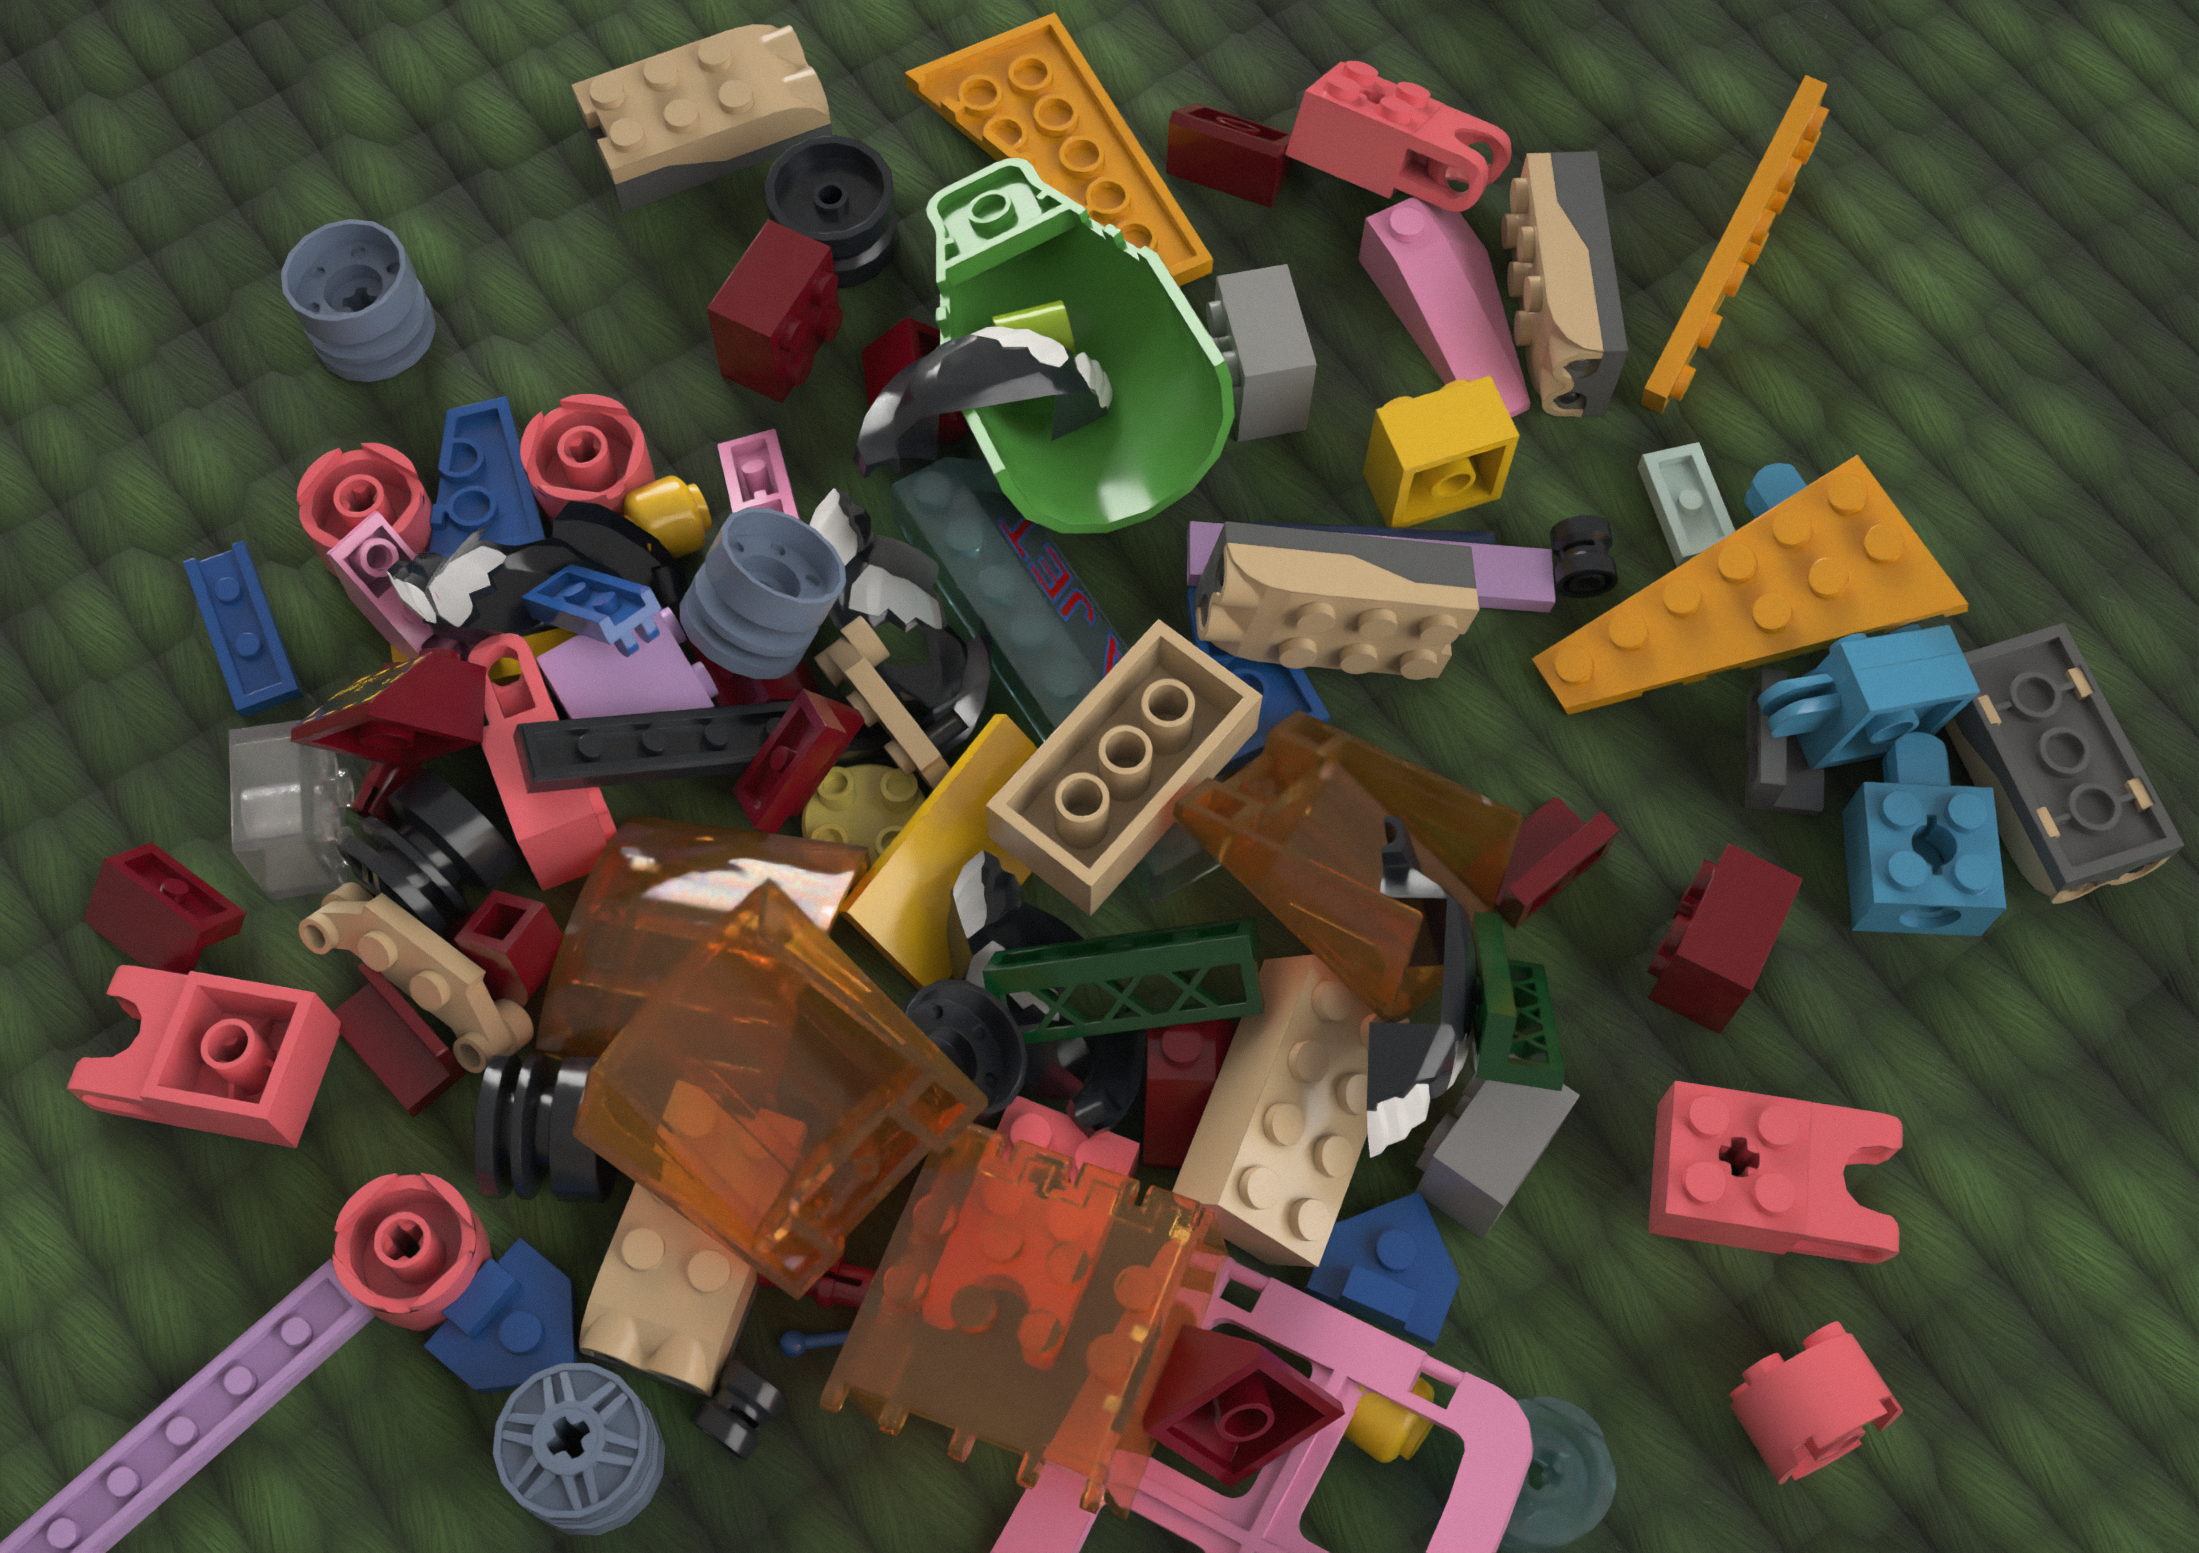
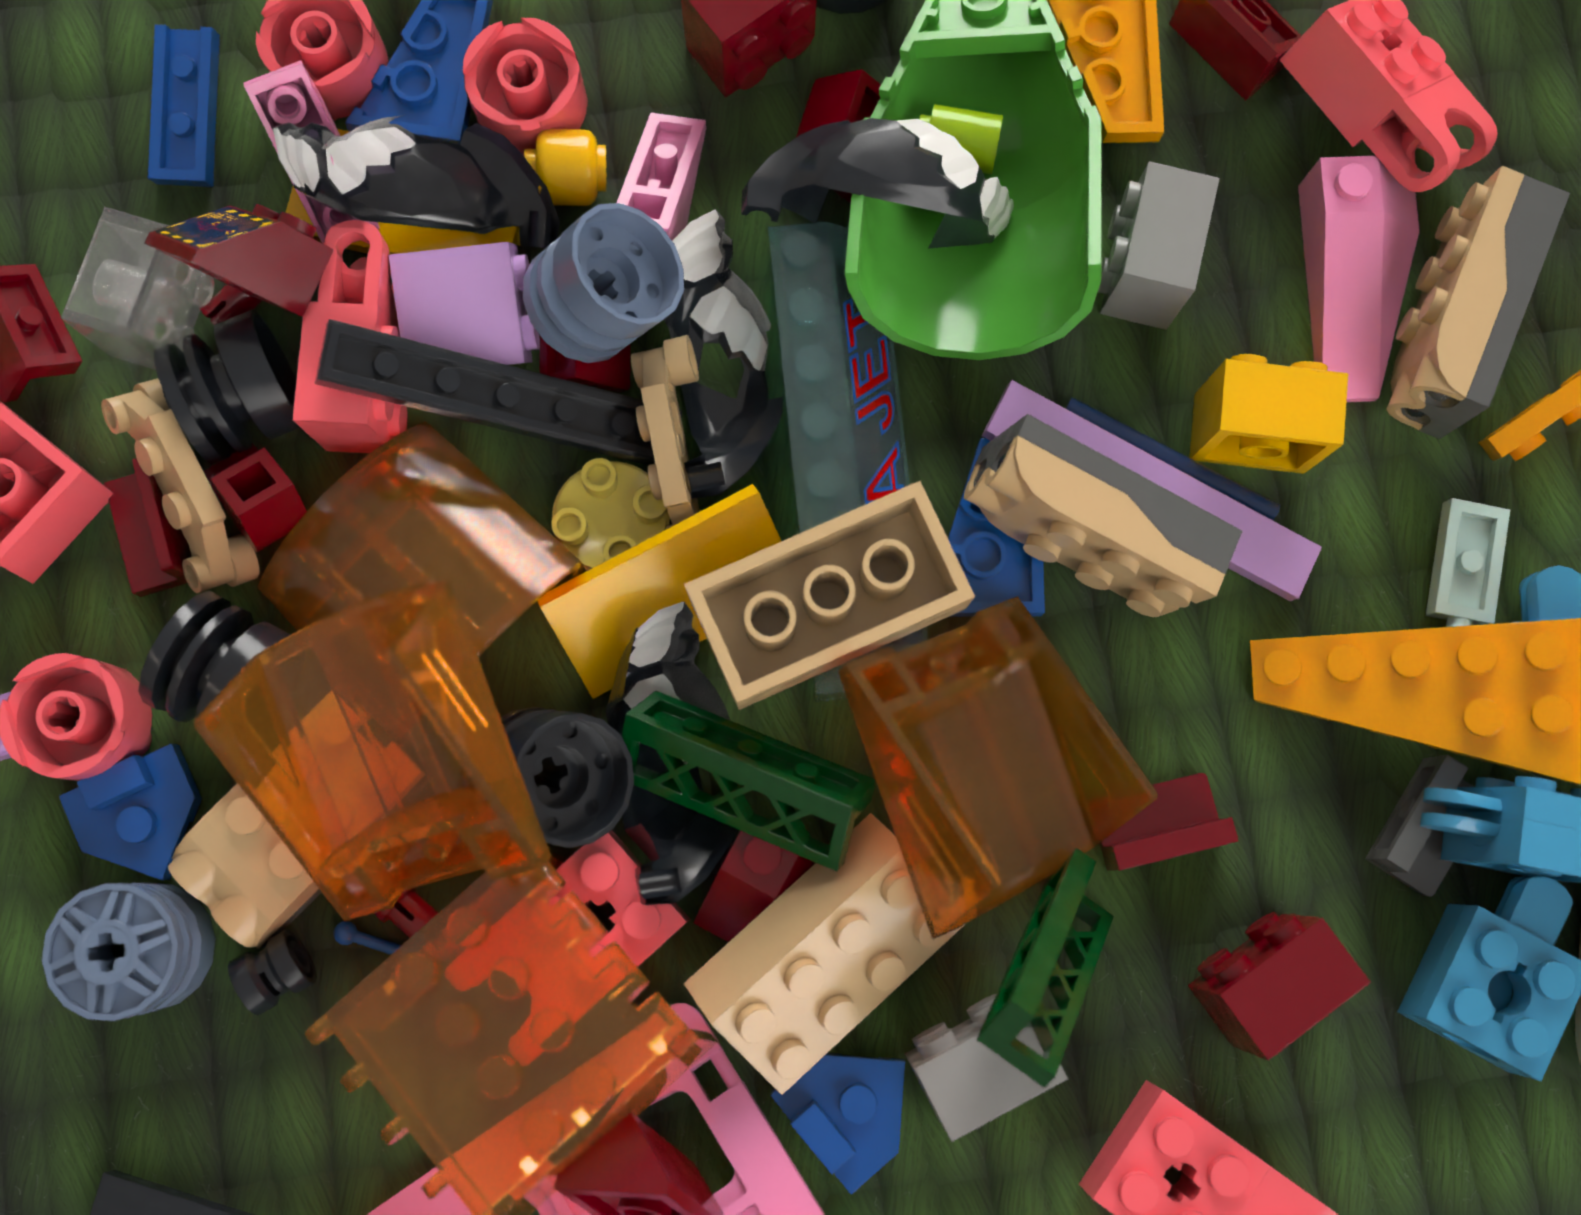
camera: 25 degrees right, 15 degrees up
blue hinge [521,564,662,657] -> none
dark red panel [732,689,865,835] -> none
black animal [1367,816,1477,1158] -> none
black wheel [1550,515,1618,598] -> none

